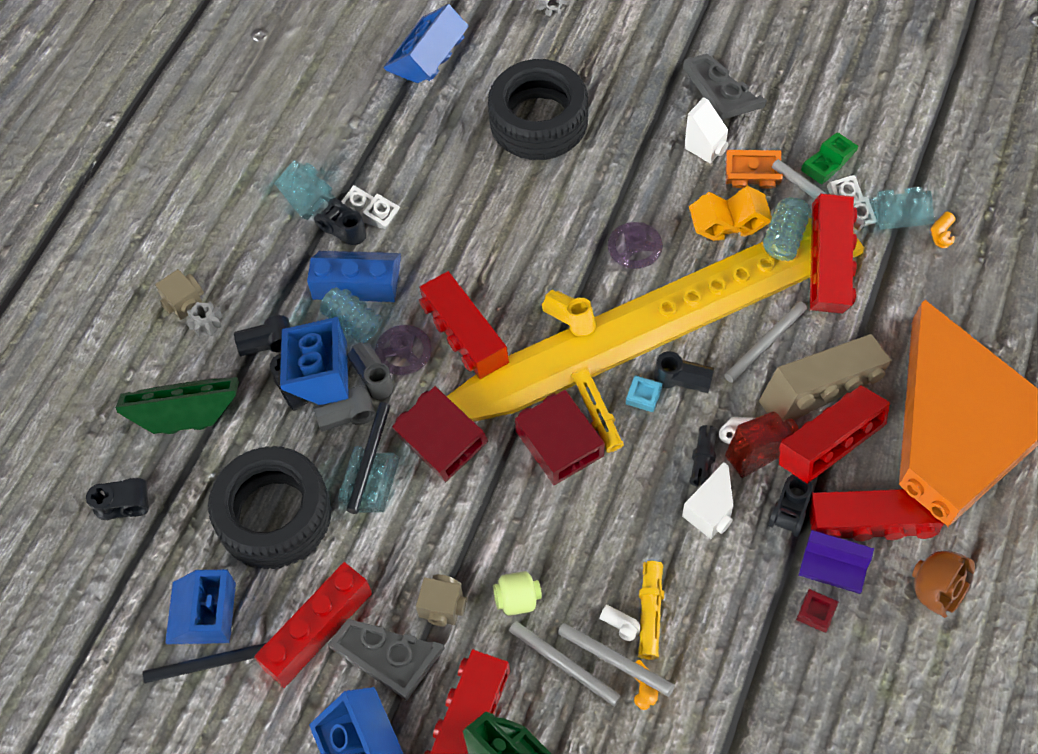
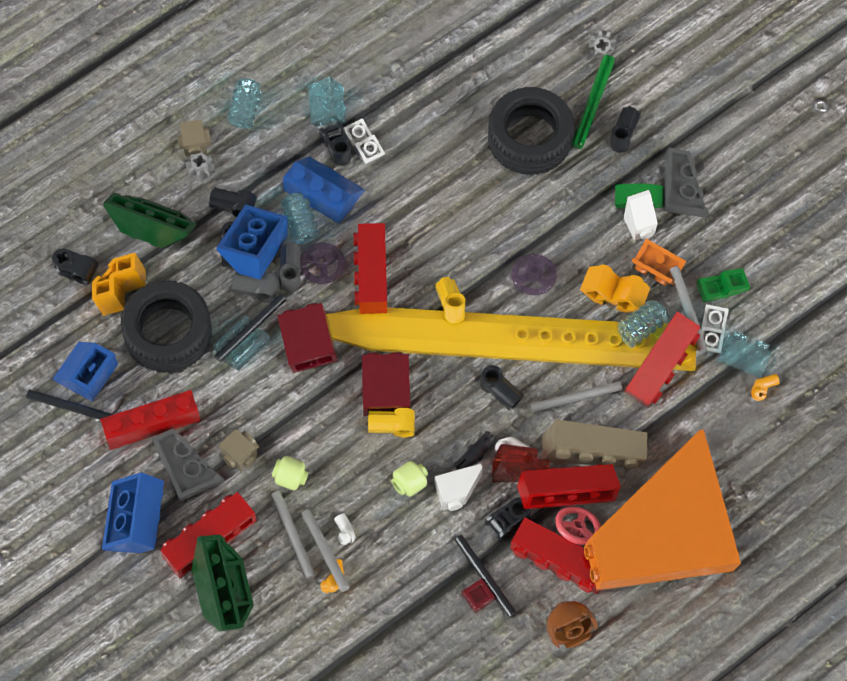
camera: 25 degrees right, 5 degrees up
slope [383,4,469,83] -> none
yellow pin [571,367,624,453] -> none
medium azure tile [625,375,663,413] -> none
yellow pin [638,561,665,660] -> none
dark purple panel [798,530,874,594] -> none
none -> light orange brick [92,253,146,316]
none -> clear light blue piece [227,78,261,129]
none -> yellow piece [368,408,415,438]
none -> yellowish green head [391,461,428,497]
none -> black bar [454,535,517,618]
none -> coral piece [555,506,601,545]
none -> green axle [572,54,615,149]
none -> black piece [610,106,641,153]
none -> green slope [615,184,664,209]

